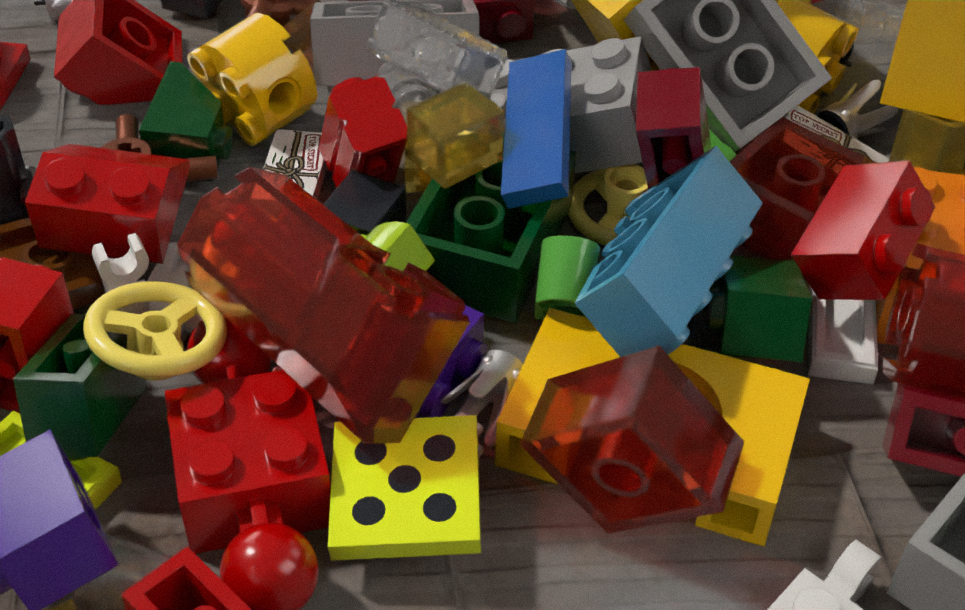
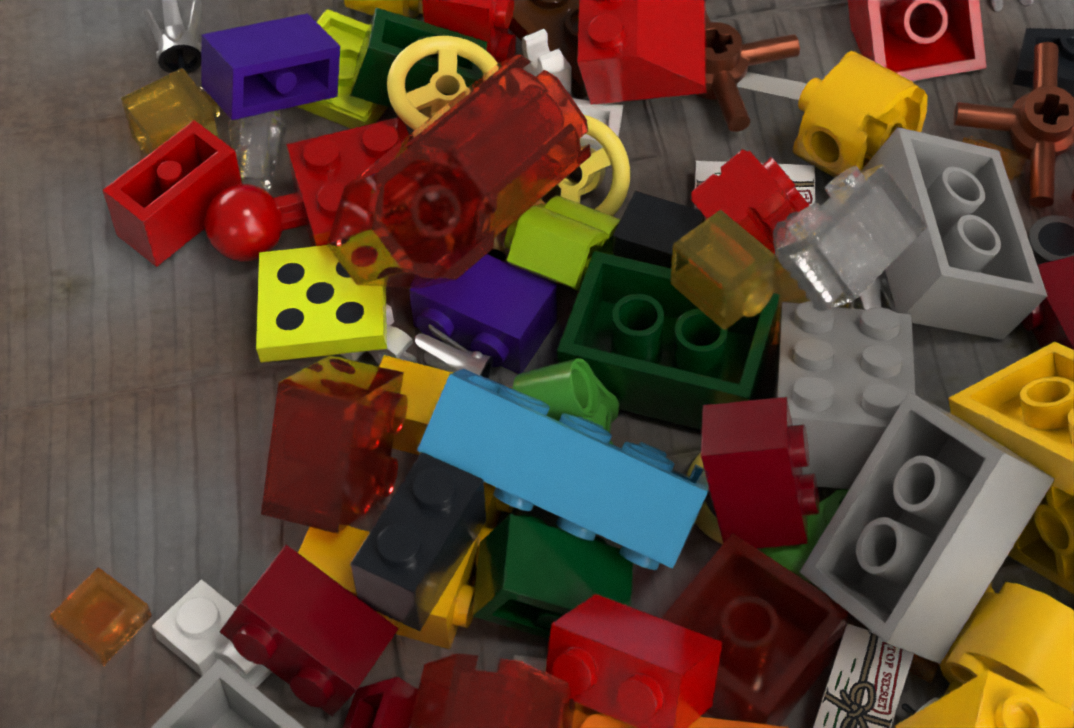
camera: 90 degrees right, 10 degrees up
dark green slope [139,61,232,182] -> none
blue tile [501,49,572,209] -> none
none -> dark red brick [219,544,399,717]
none -> black brick [350,452,487,631]

